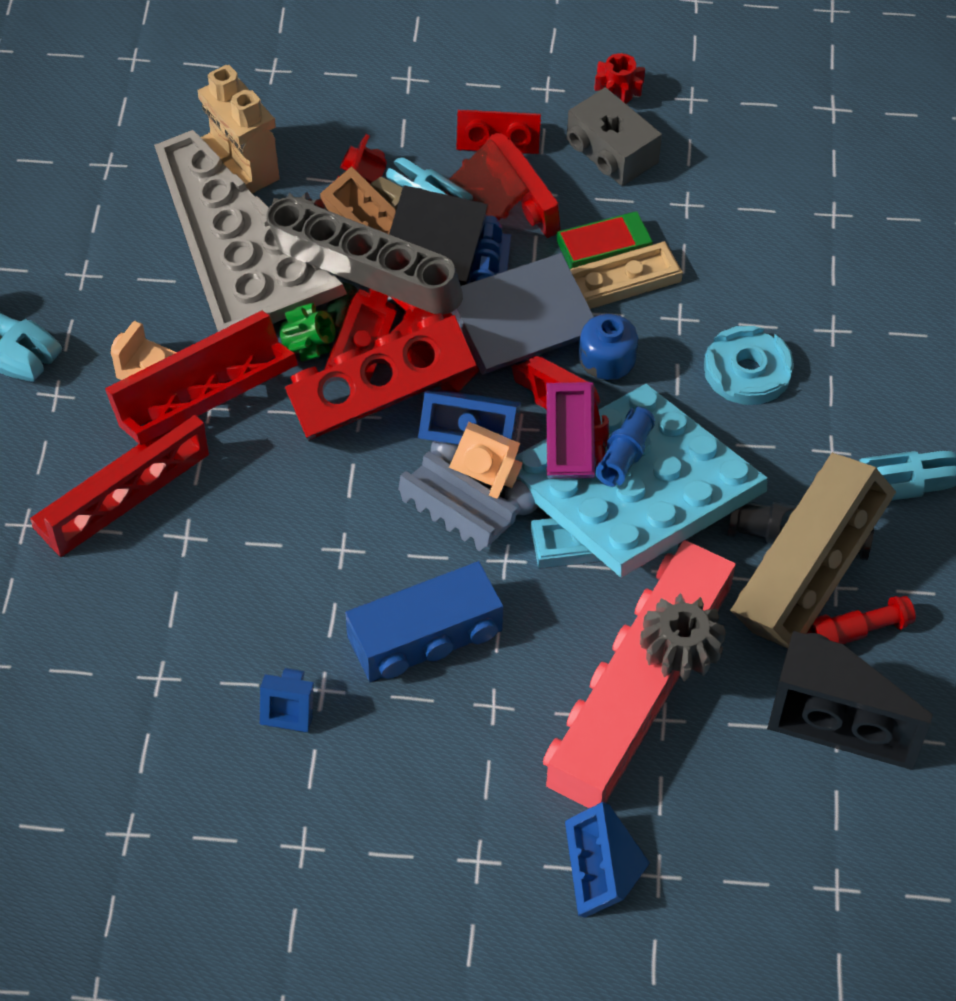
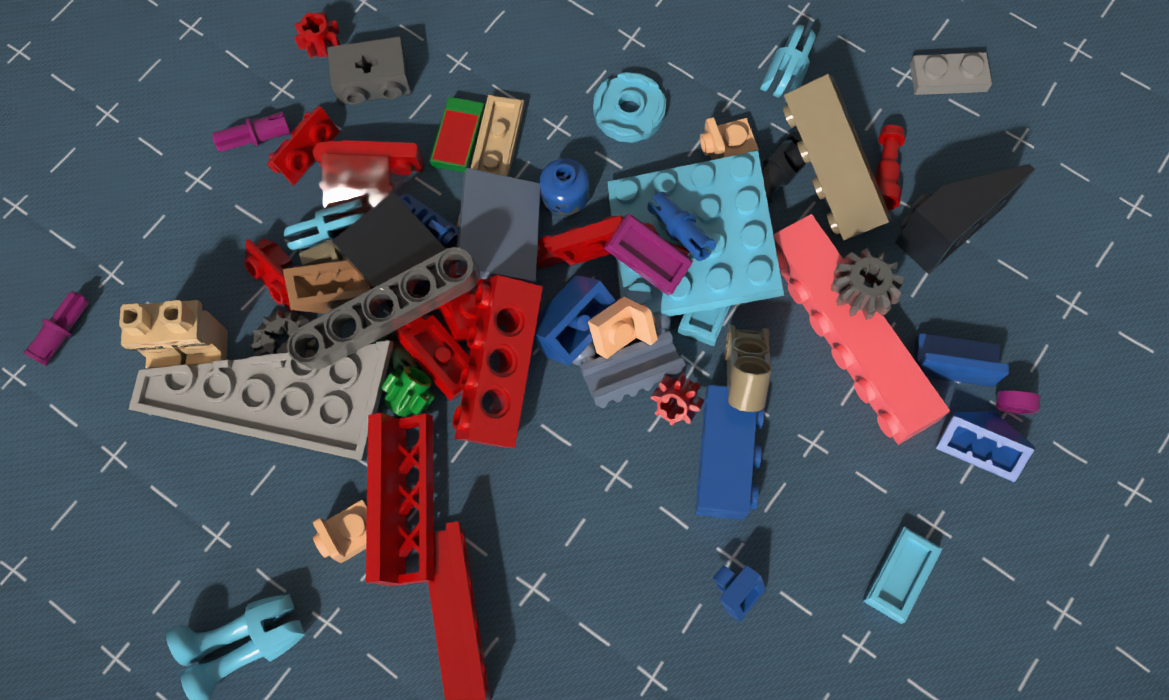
camera: 55 degrees left, 15 degrees up
none -> magenta axle [23,291,89,367]
none -> magenta axle [212,111,290,152]
none -> red gear [650,373,705,426]
none -> light nougat bracket [700,117,759,160]
none -> dark tan piece [724,324,772,412]
none -> medium azure tile [863,526,943,624]
none -> blue panel [914,333,1009,387]
none -> magenta tile [996,391,1041,414]

